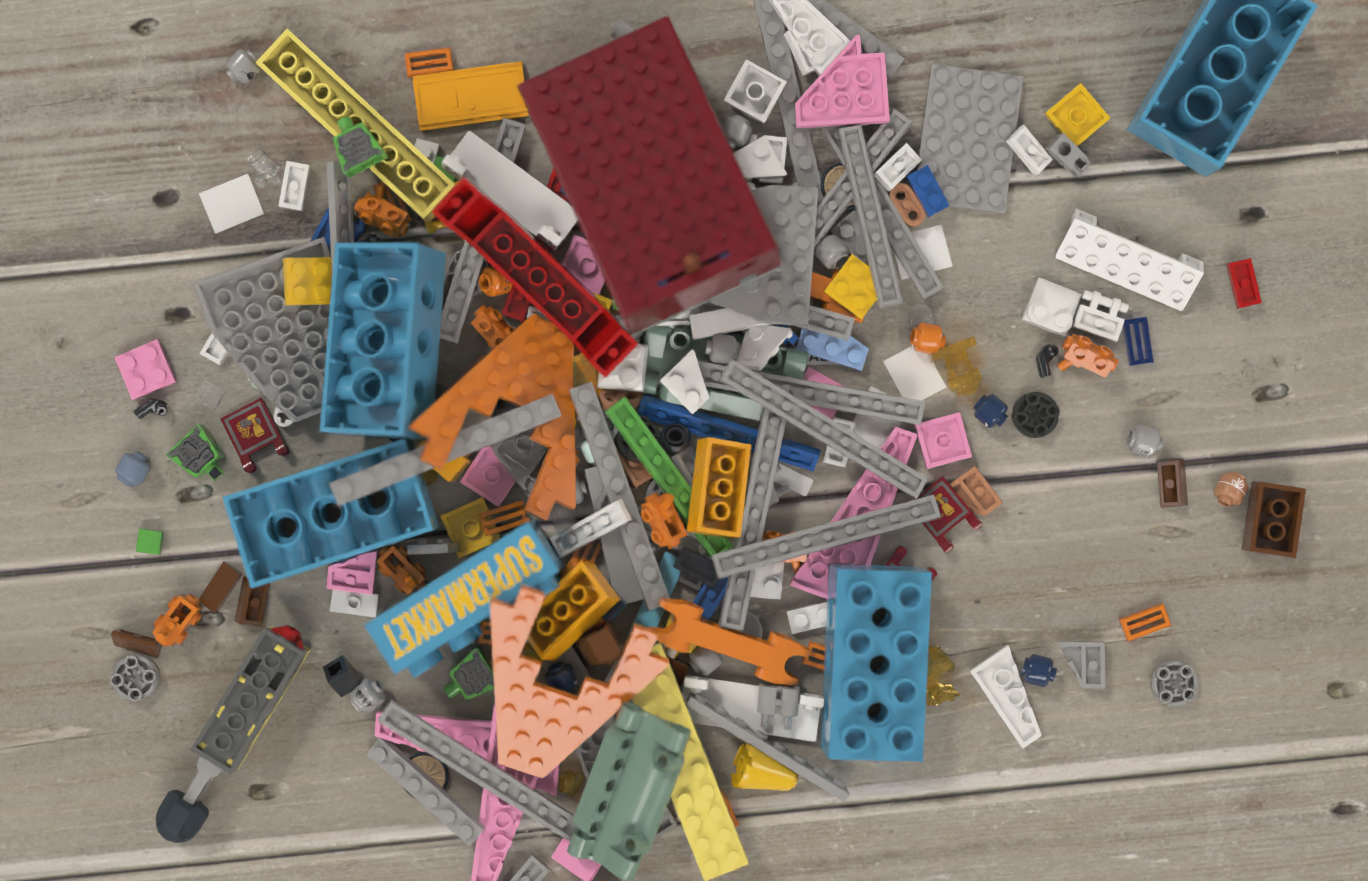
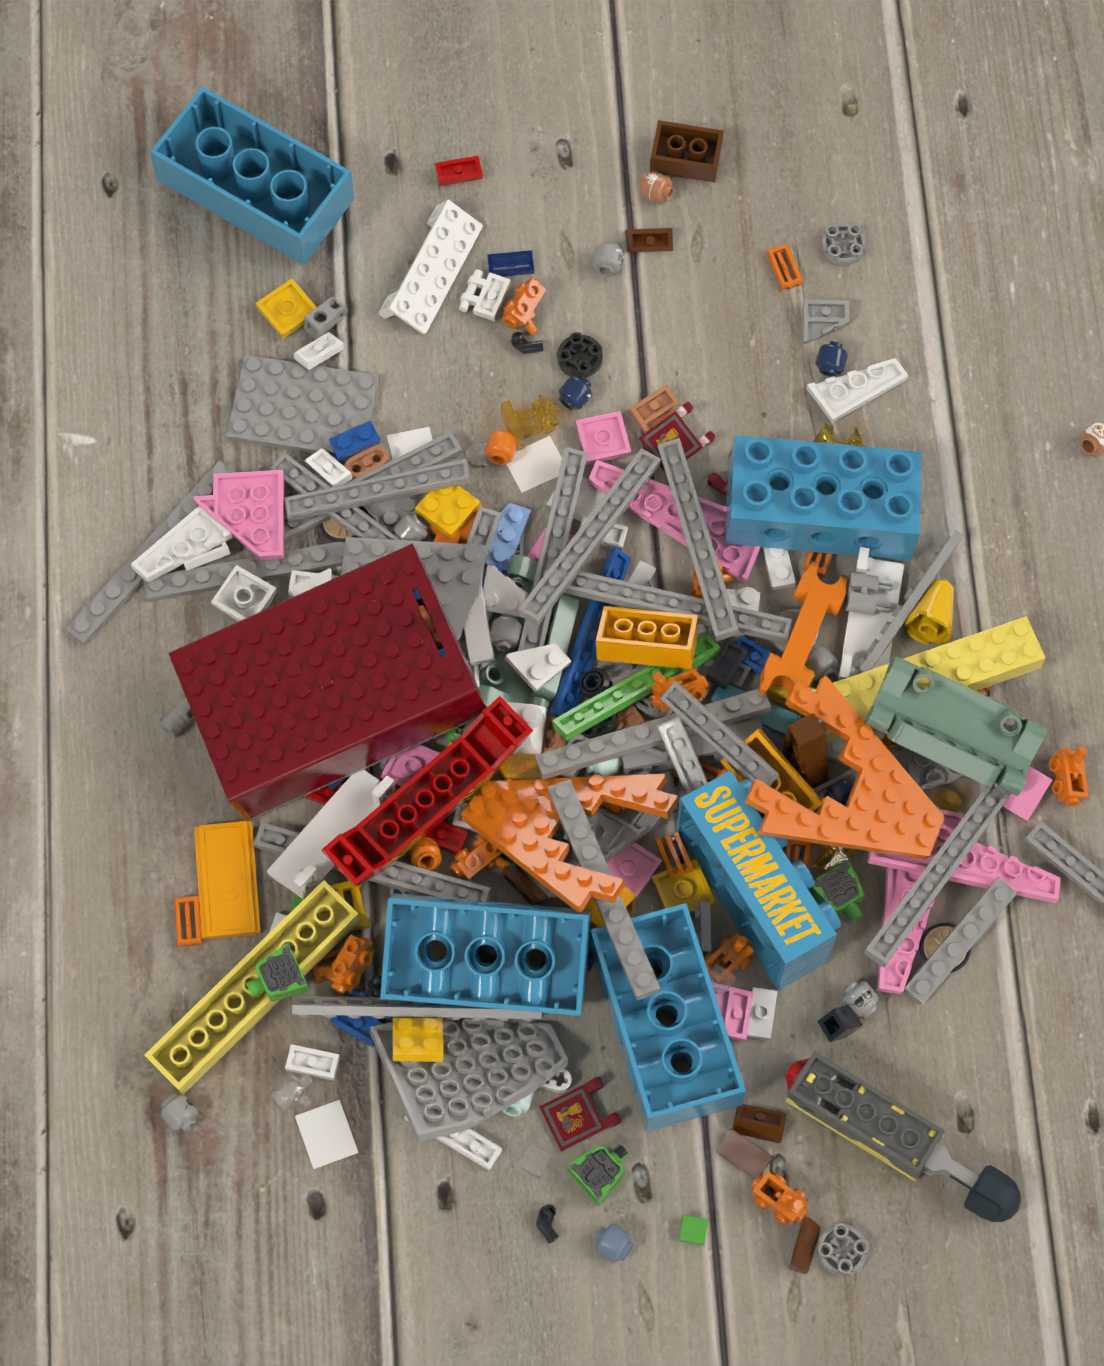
camera: 90 degrees left, 20 degrees down
bright pink plate [114,339,177,400] -> none
white slope [1021,277,1082,337] -> none
none -> light grey tile [660,681,780,786]
none -> clear tile [709,964,737,994]

